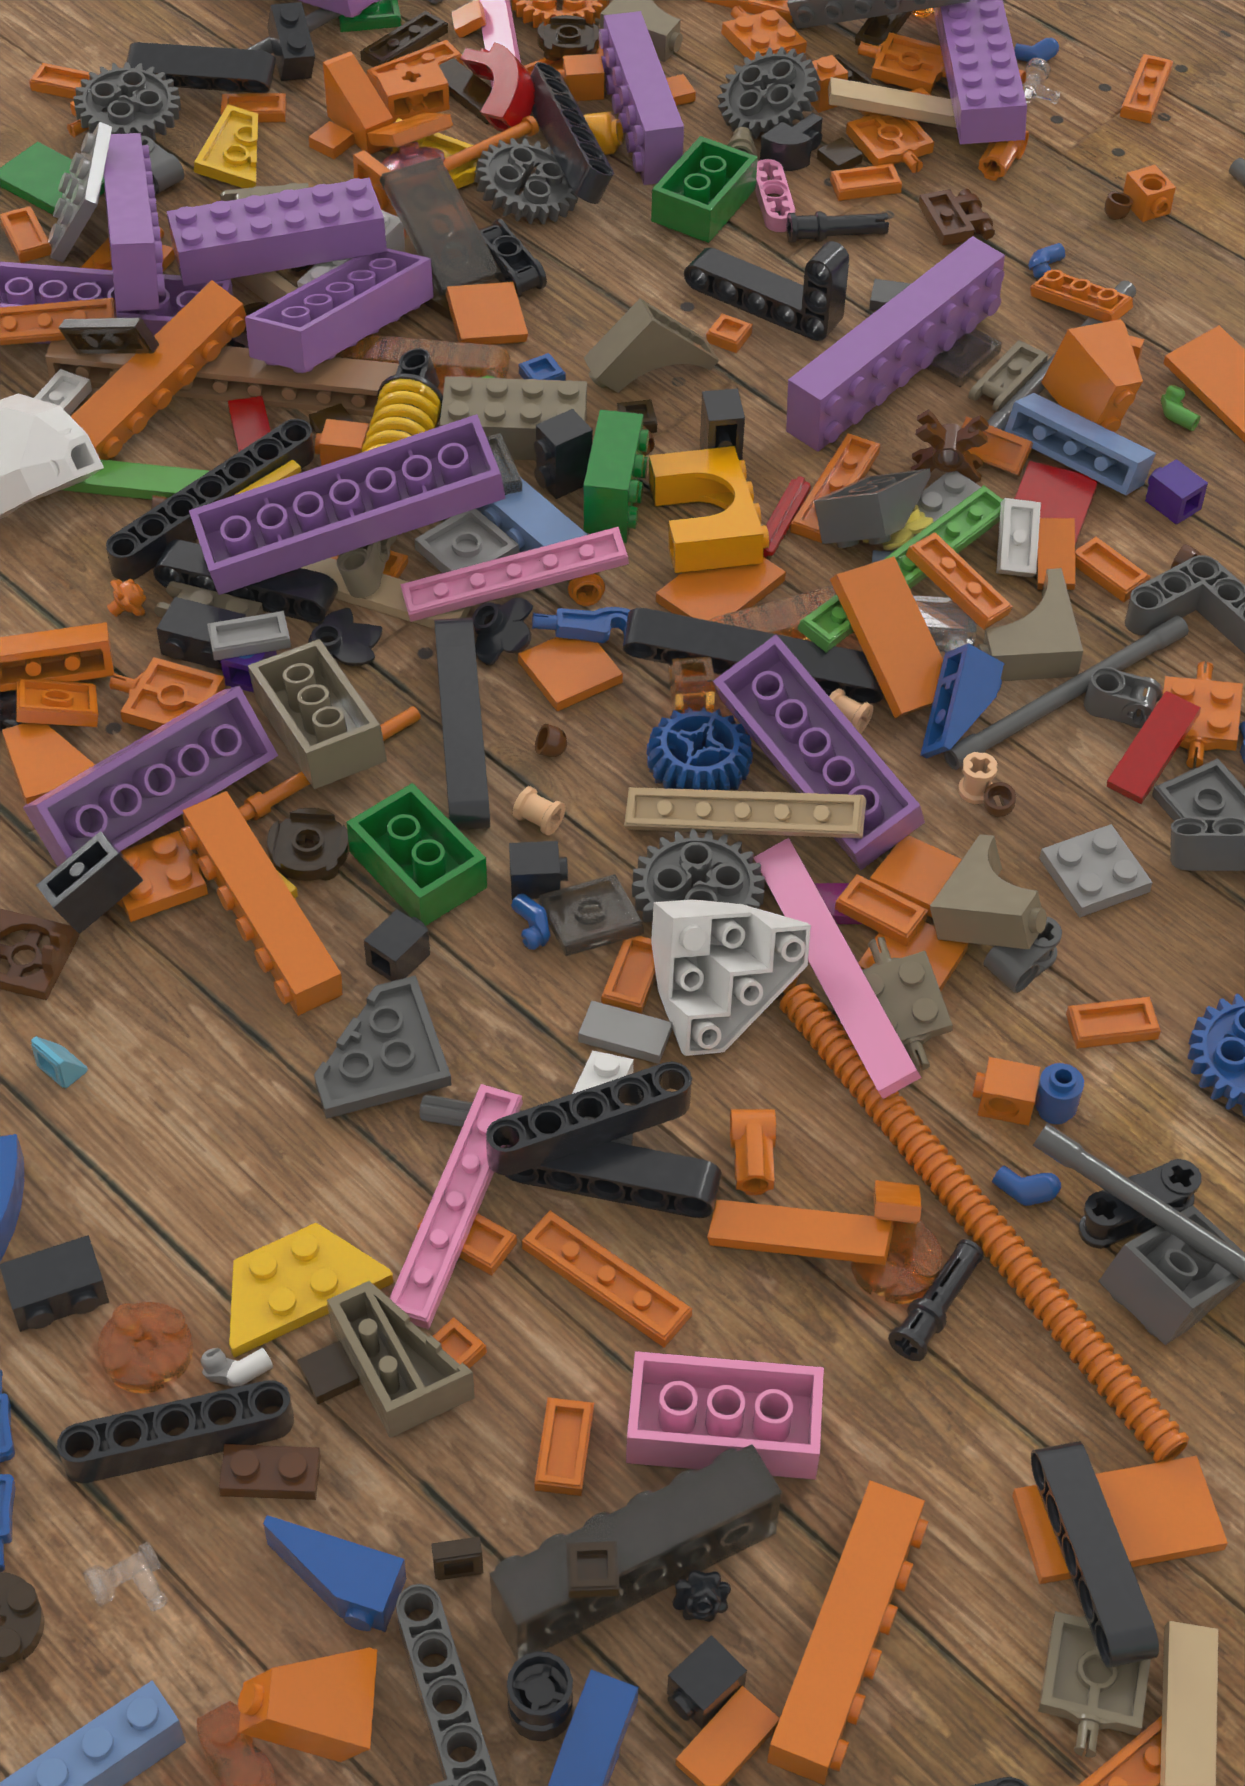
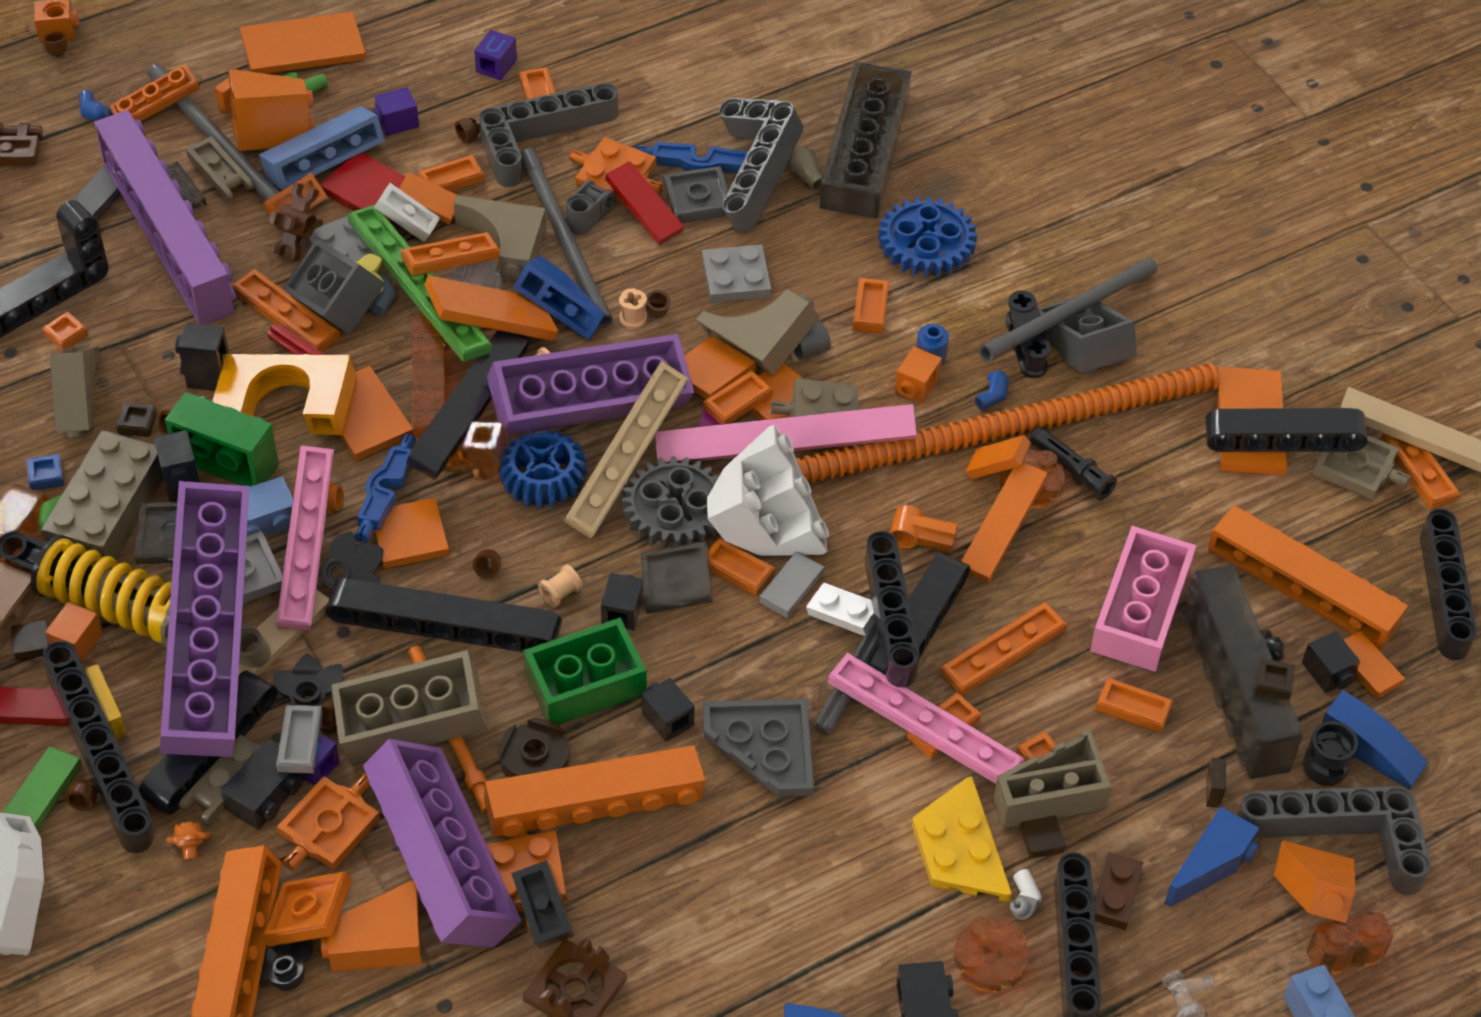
camera: 75 degrees left, 0 degrees up
medium azure slope [31,1037,88,1089] -> none
blue arm [511,894,551,950] -> none

